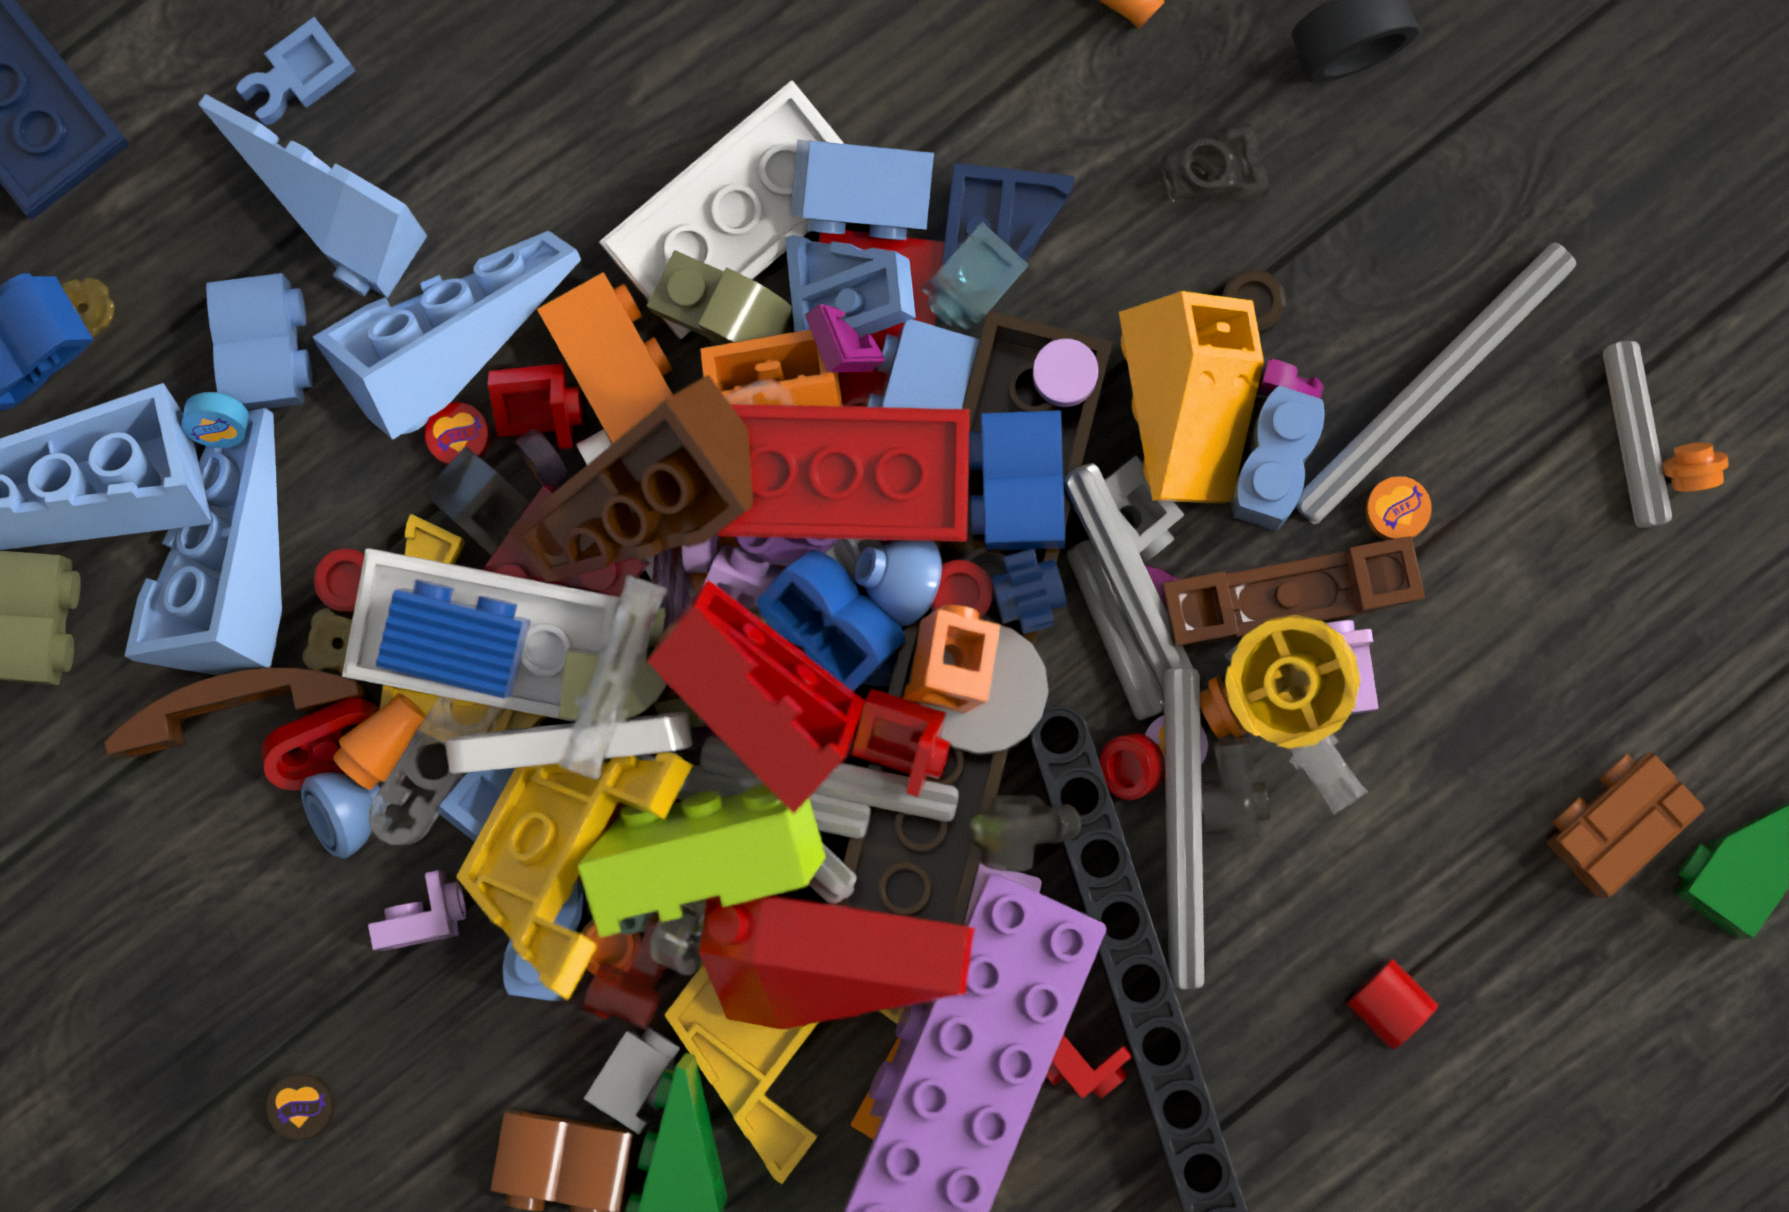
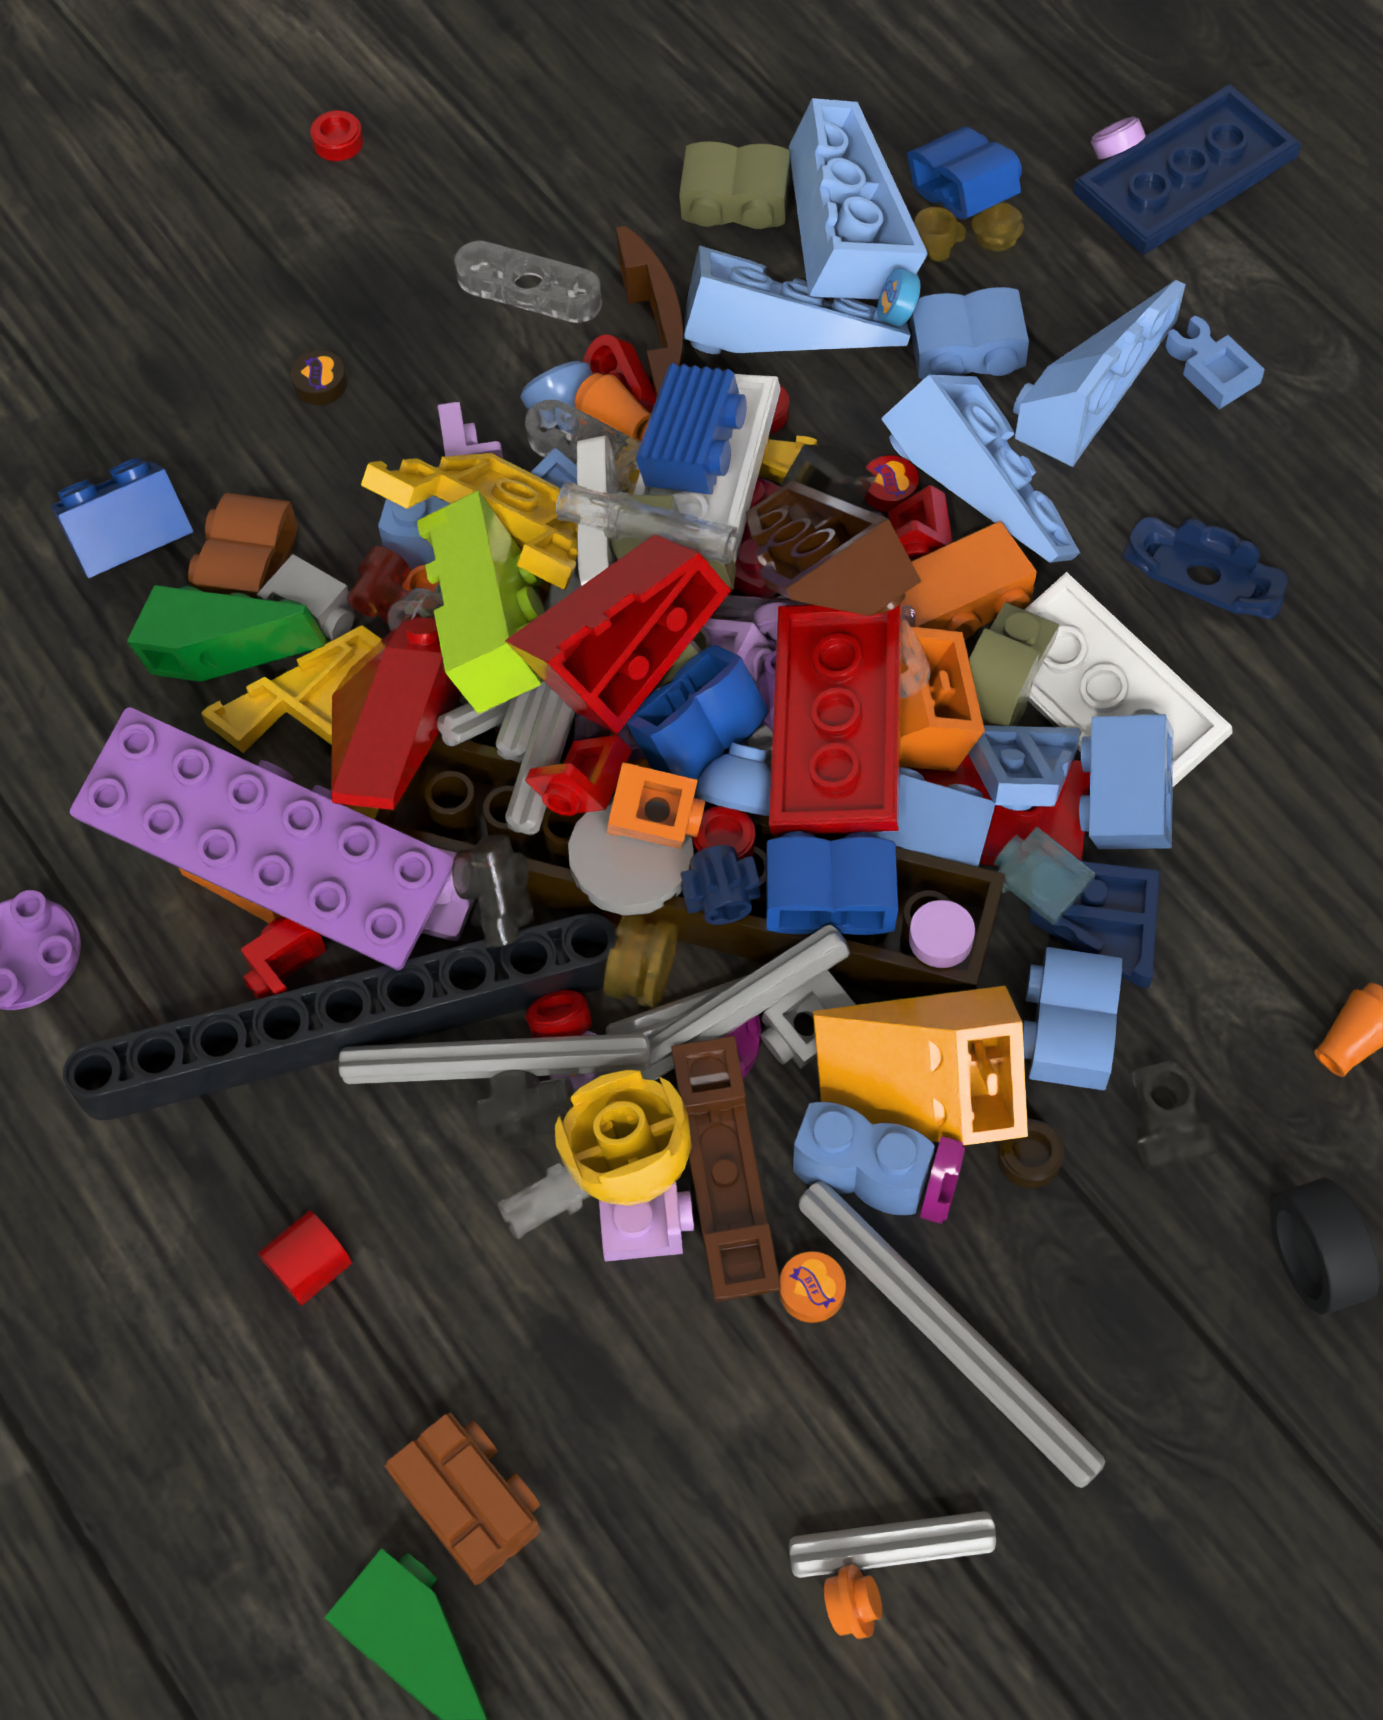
camera: 85 degrees right, 20 degrees down
magenta tile [805,304,885,373] -> none
none -> clear beam [455,241,602,323]
none -> clear yellow wheel [604,914,678,1008]
none -> clear yellow plate [914,207,966,262]
none -> medium blue brick [1022,947,1122,1091]
none -> dark blue piece [1122,517,1288,619]

